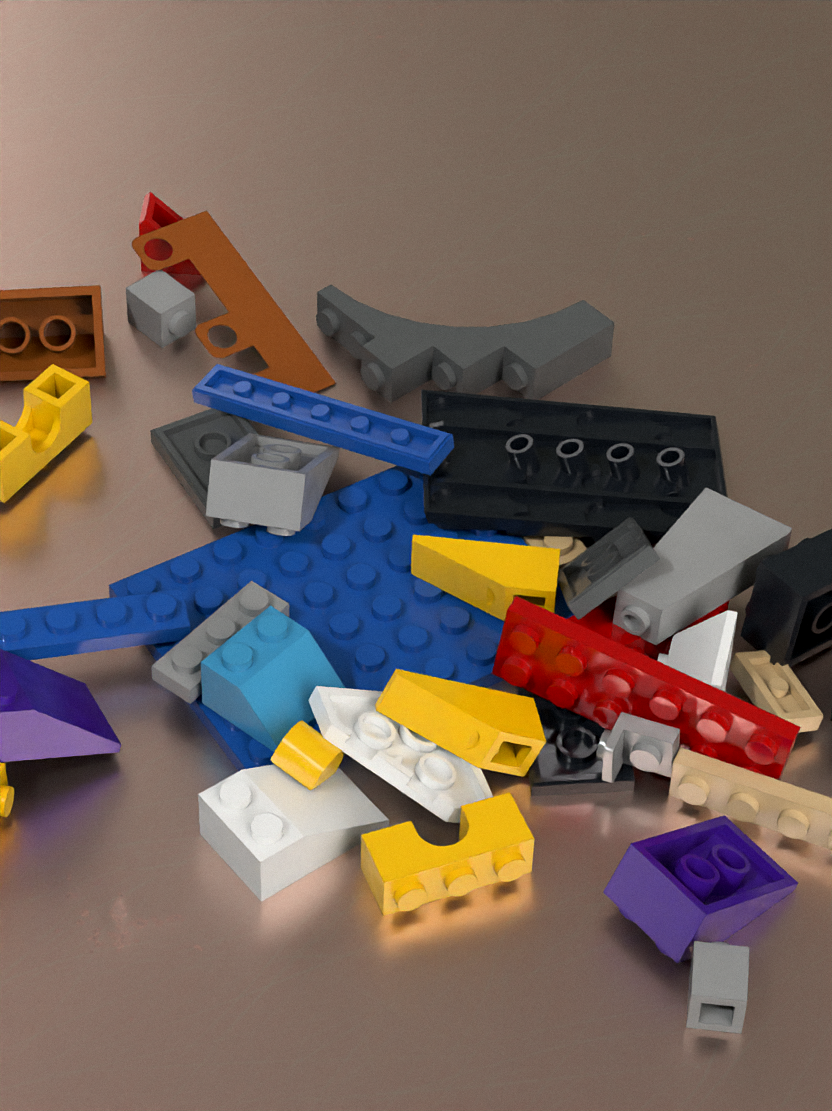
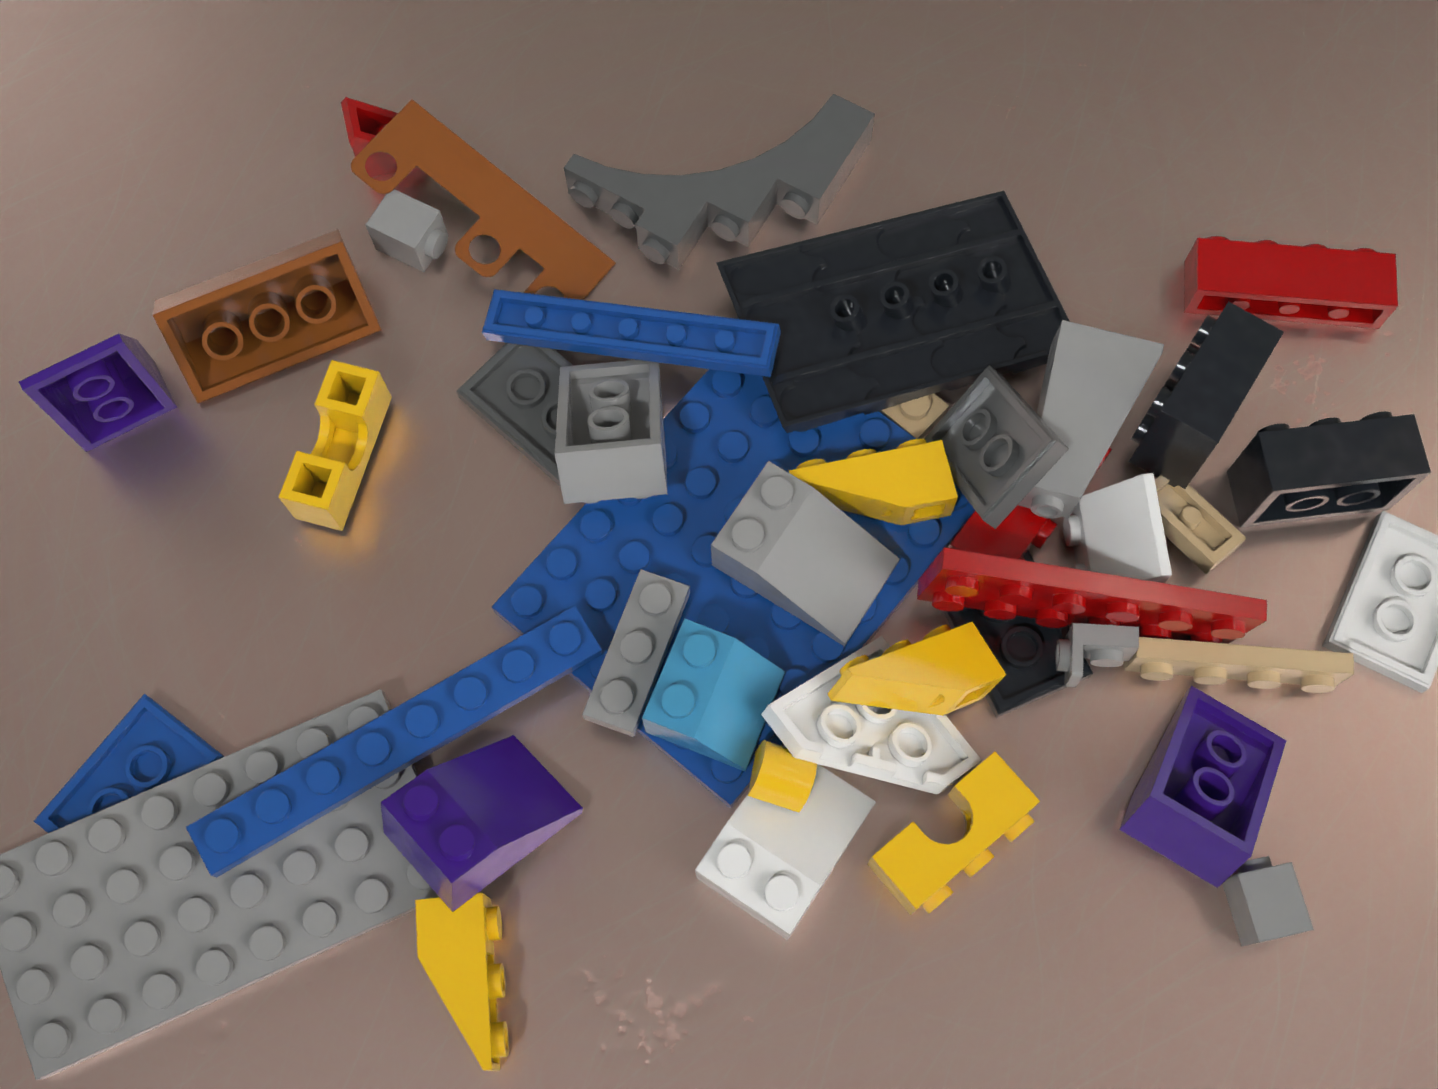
camera: 15 degrees left, 25 degrees up
none -> light grey slope [711,461,900,646]

